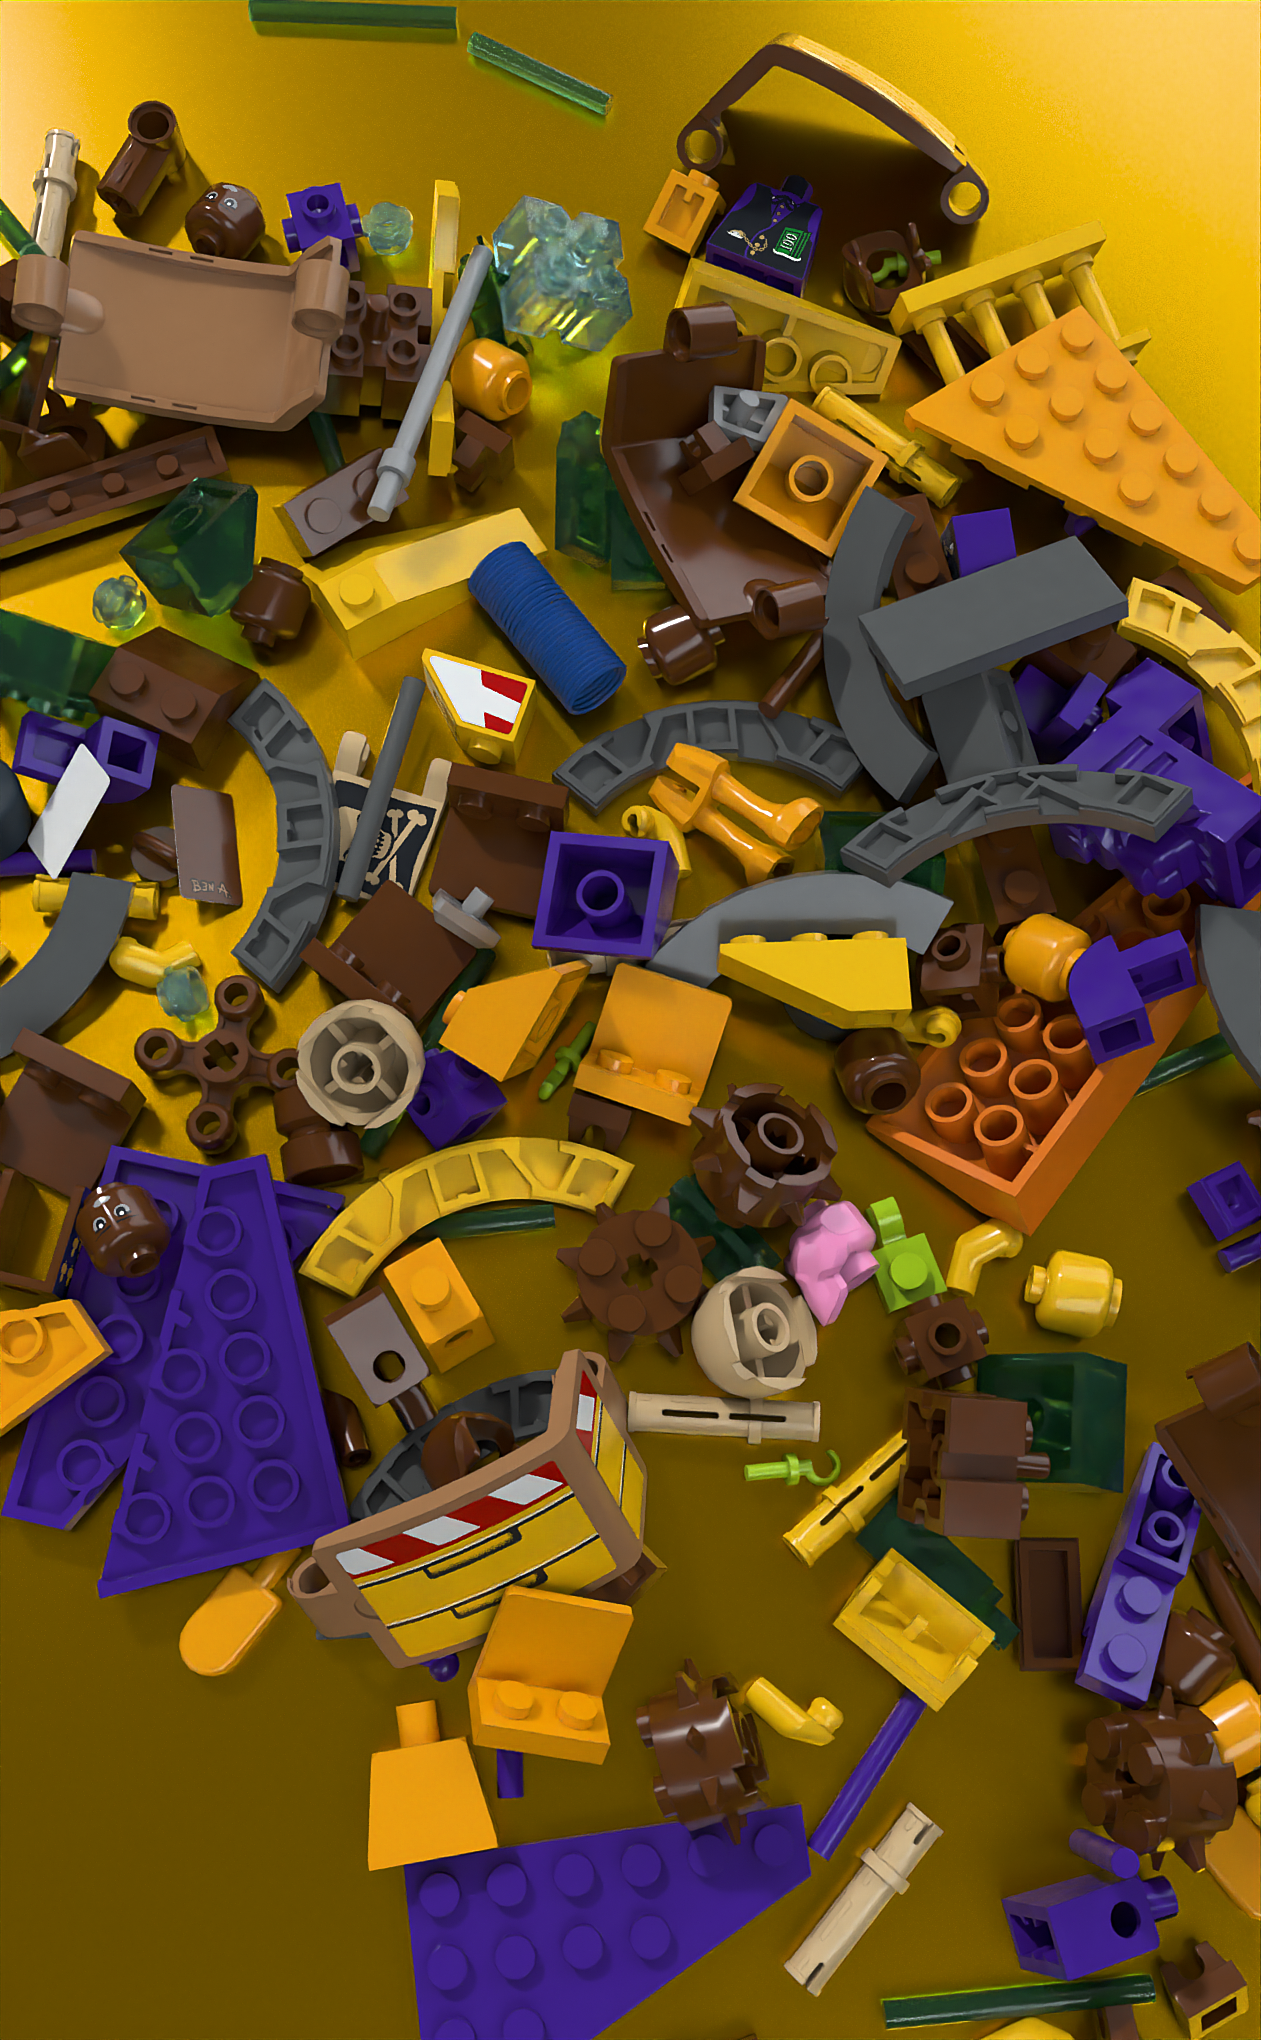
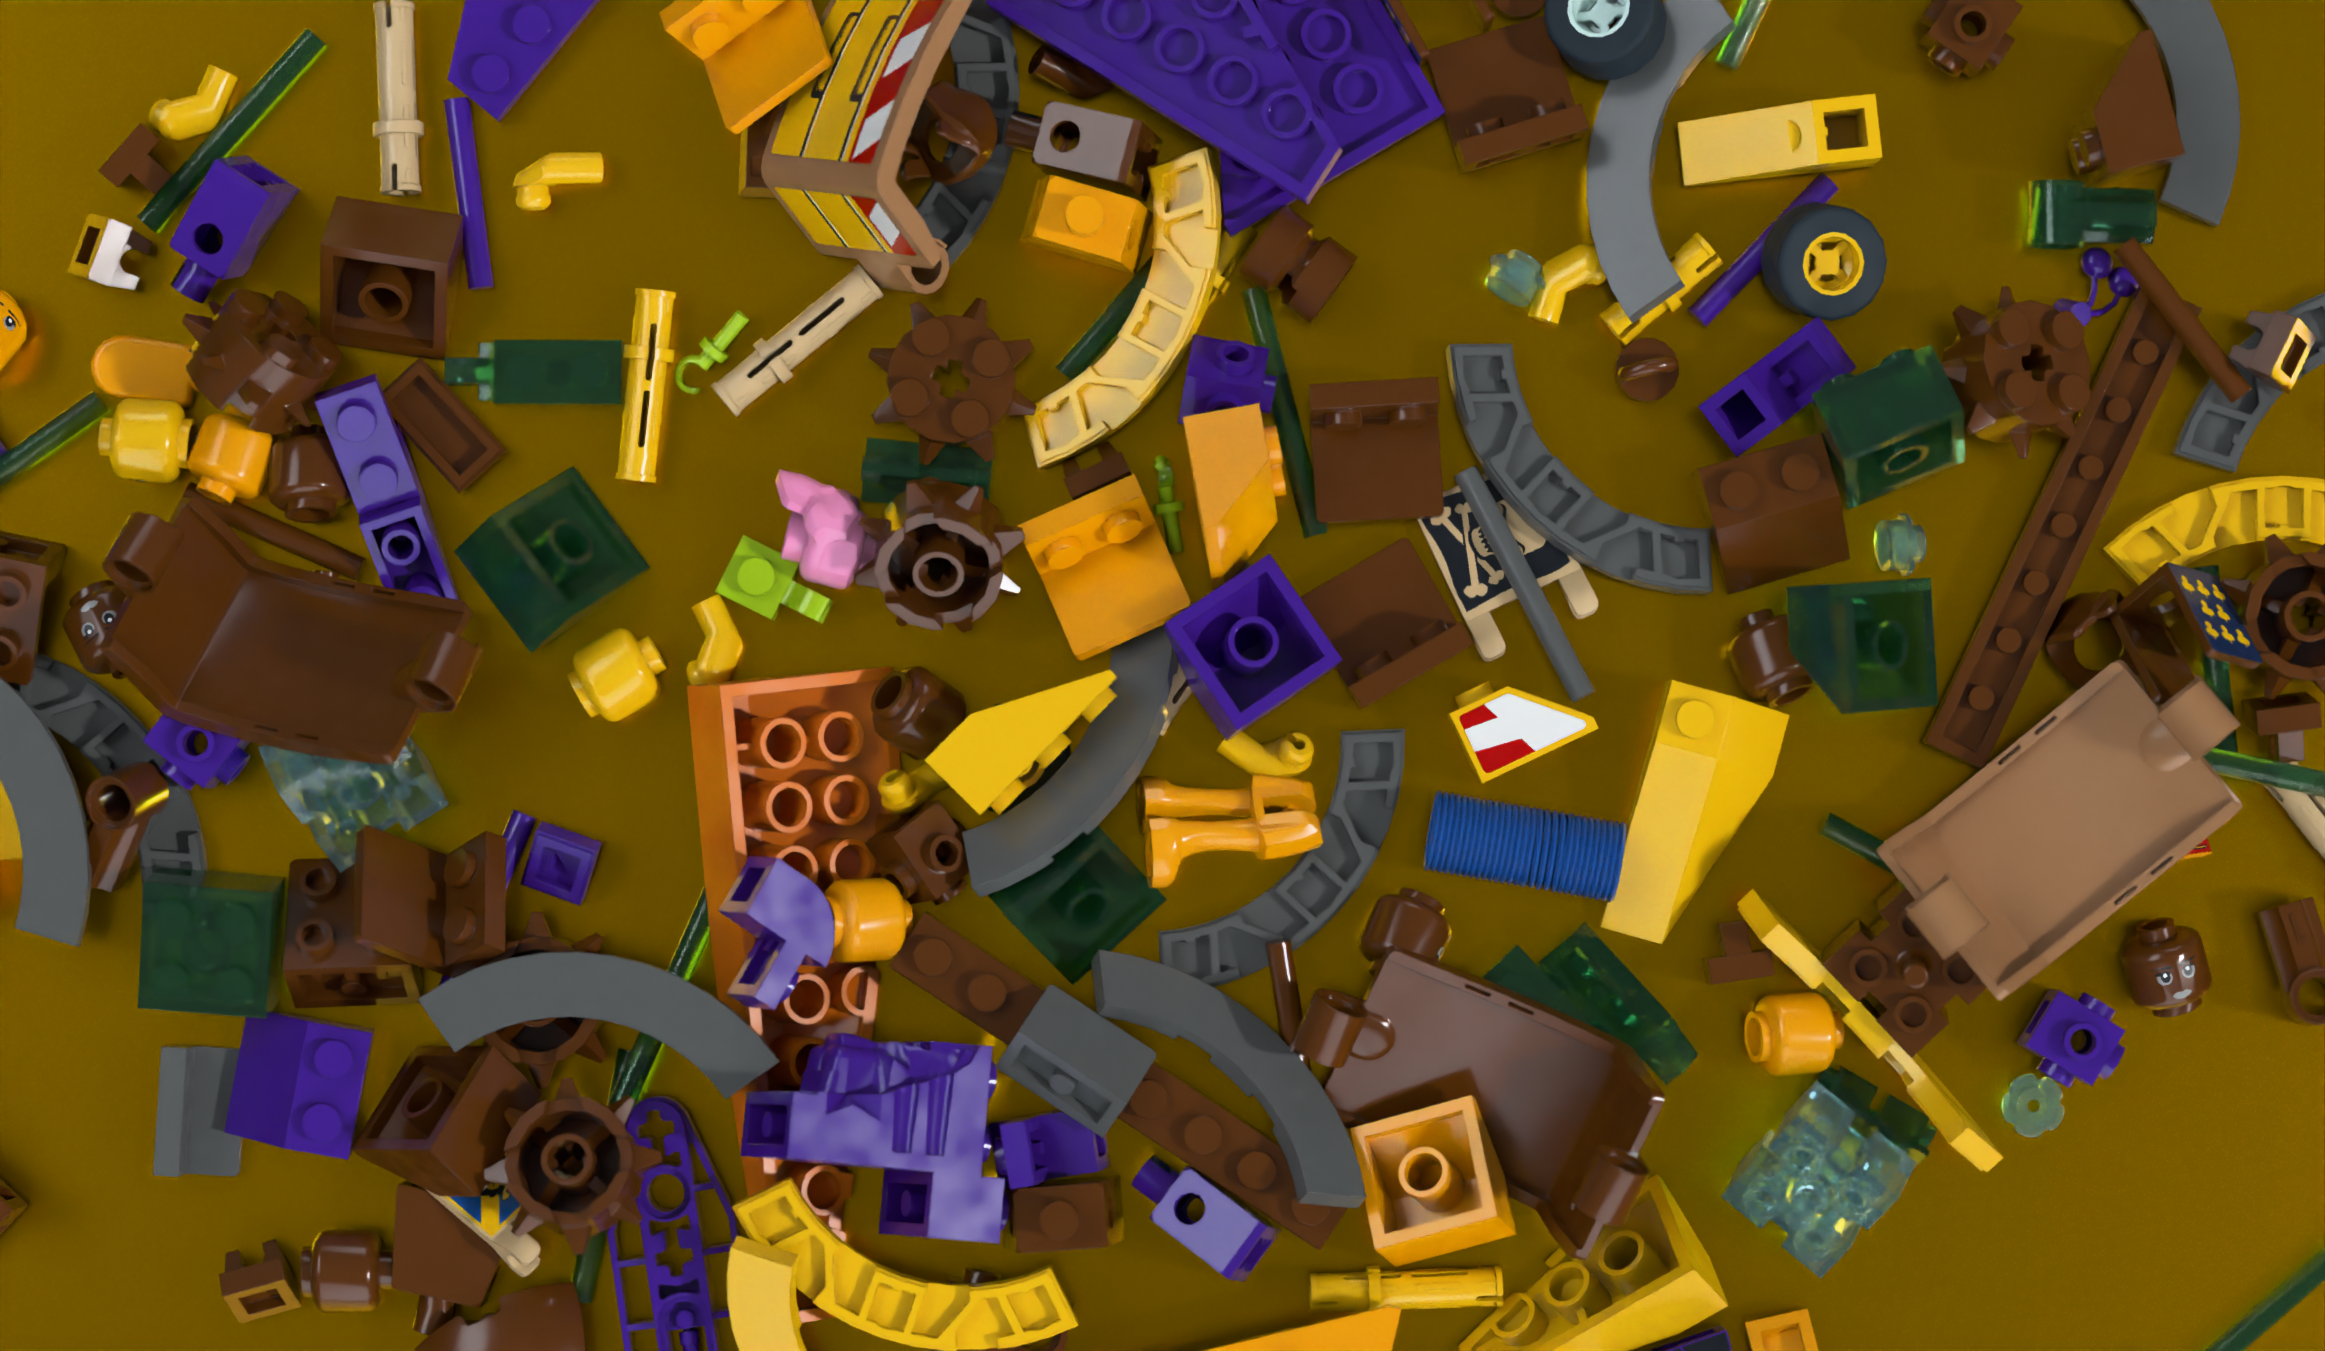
camera: 145 degrees right, 15 degrees up
white sticker [28,744,110,879] -> none
reddish brown head [75,1182,171,1278] -> none
reddish brown gear [134,975,299,1154] -> none
reddish brown sticker [171,784,242,905] -> none
reddish brown brick [272,447,410,557] -> none
tan cylinder [296,999,426,1129] -> none
light grey bar [367,245,493,522] -> none
light grey piece [432,886,502,949] -> none
reddish brown brick [636,1658,772,1846] -> none
reddish brown tile [678,420,756,497] -> none
tan cylinder [691,1266,818,1399] -> none
light grey piece [708,385,788,452] -> none
yellow hinge [832,1548,996,1712] -> none
dark grey tile [840,764,1193,889] -> none
dark grey tile [858,535,1129,700] -> none
reddish brown brick [892,1293,989,1389] -> none
reddish brown brick [897,1387,1051,1540] -> none
dark purple bar [1069,1829,1140,1879] -> none
none -> reddish brown slope [320,196,463,361]

